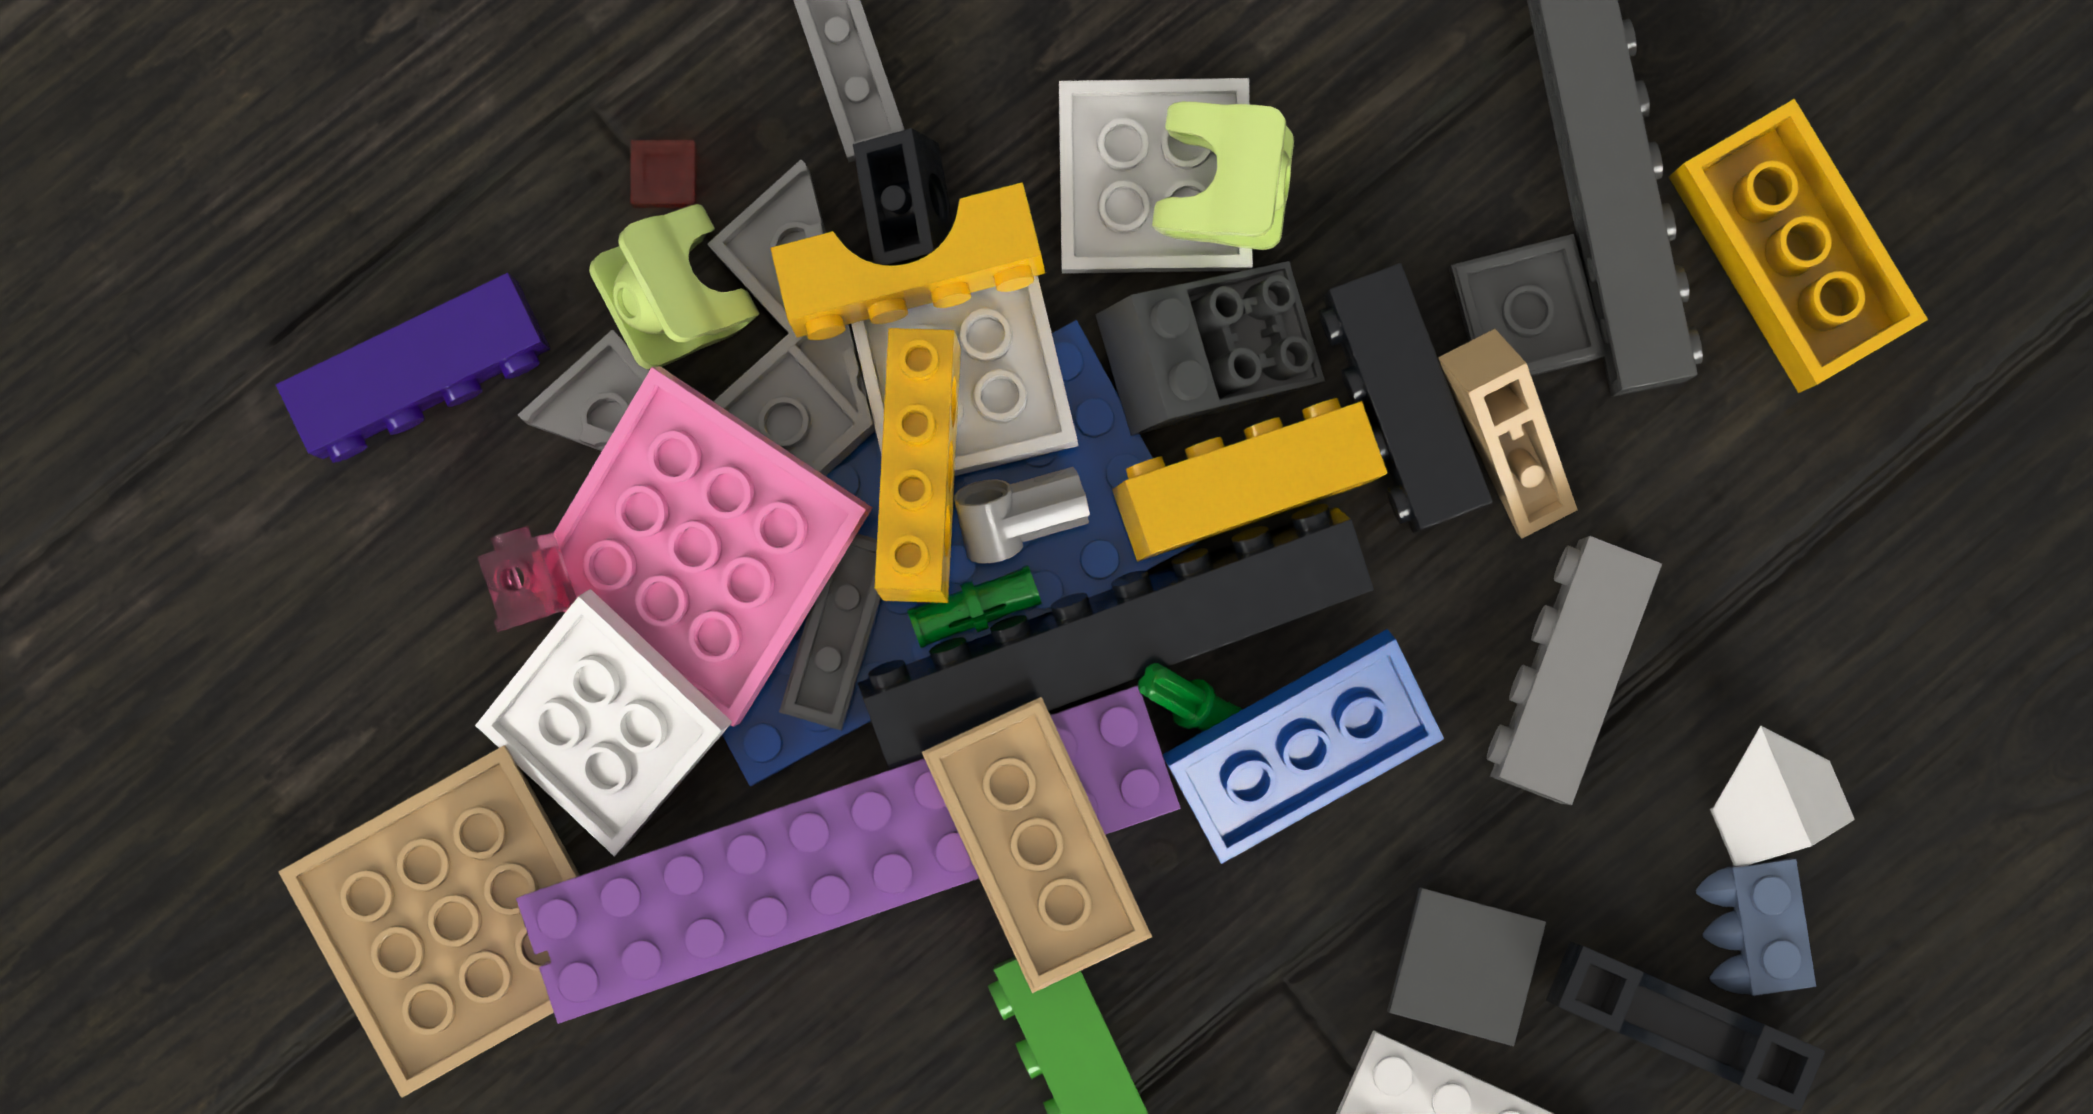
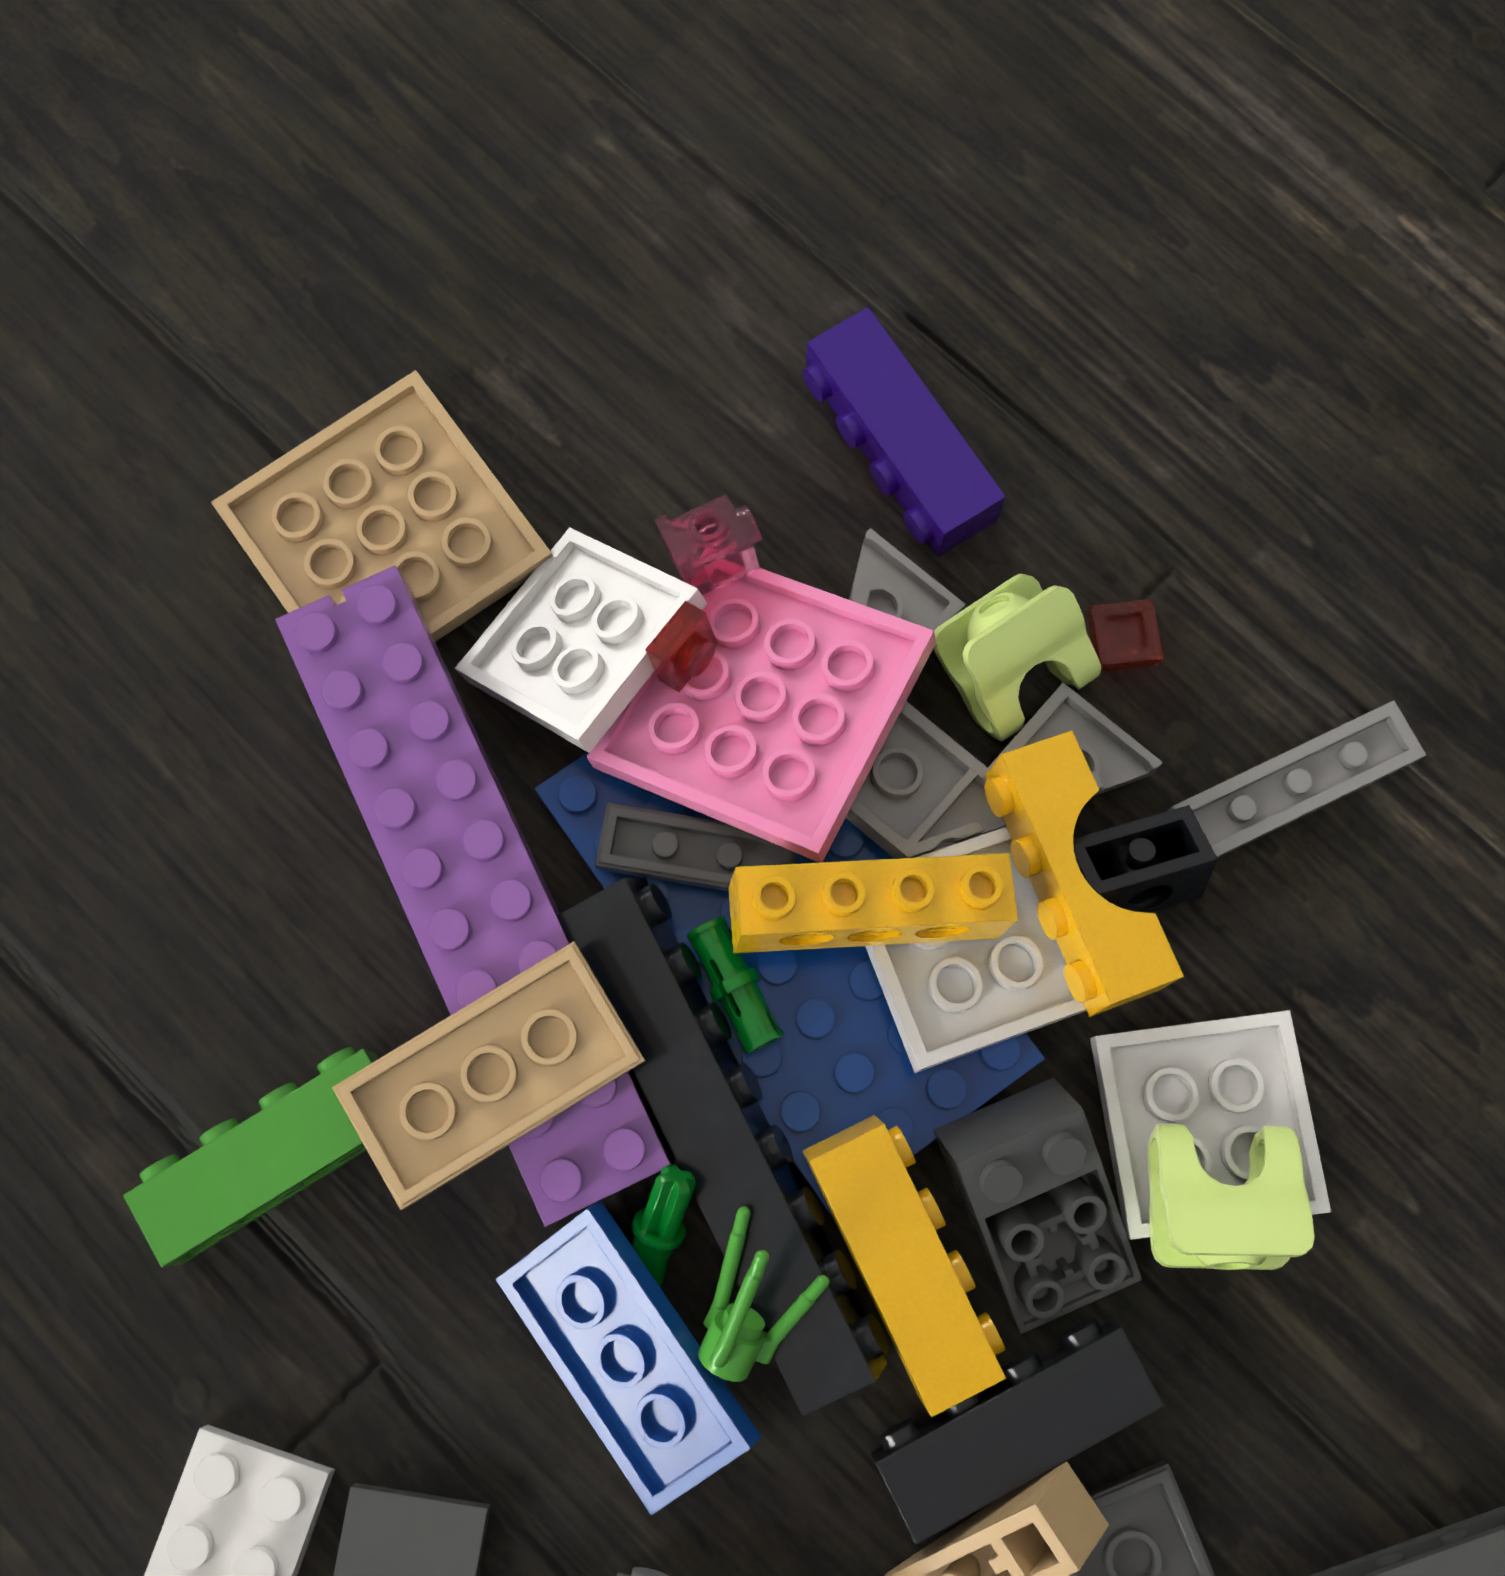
camera: 85 degrees right, 10 degrees down
light grey piece [954,467,1090,563] -> none
none -> clear red plate [645,600,718,692]
none -> bright green plant [697,1206,829,1382]

